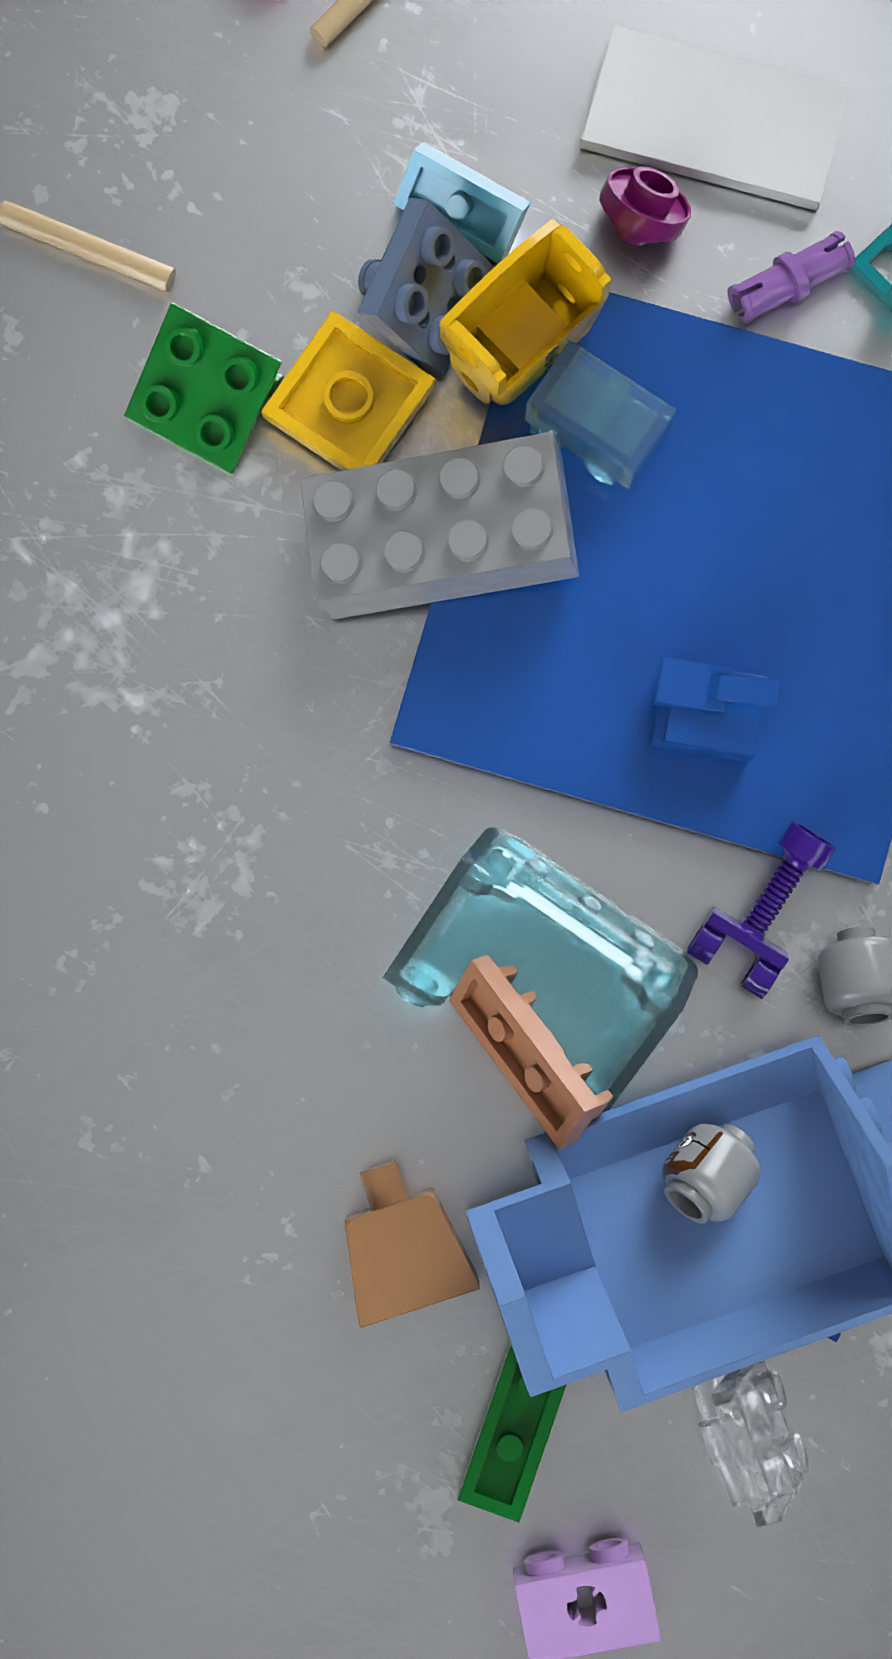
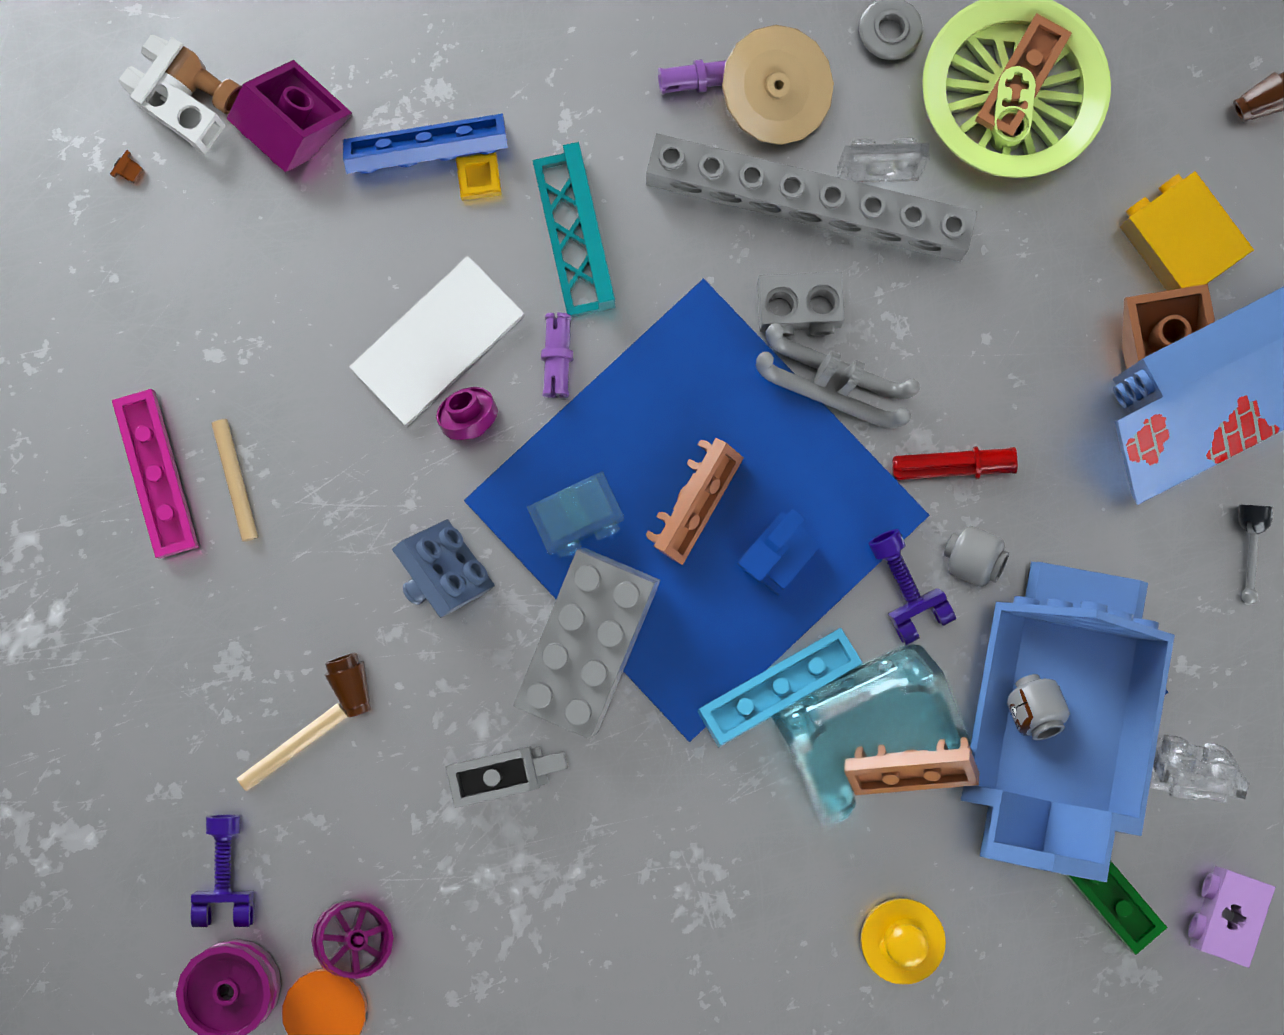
camera: 65 degrees left, 0 degrees up
green hinge [124,302,284,474] -> none
yellow plate [261,310,436,470] -> none
medium nougat torso [345,1160,480,1328] -> none
medium azure plate [393,142,531,263] -> none
yellow piece [439,219,612,406] -> none
none -> reddish brown cone [325,653,371,718]
none -> light grey hinge [445,746,568,808]
none -> nougat plate [646,438,744,565]
none -> medium azure plate [697,628,863,748]
none -> yellow plate [861,898,946,984]

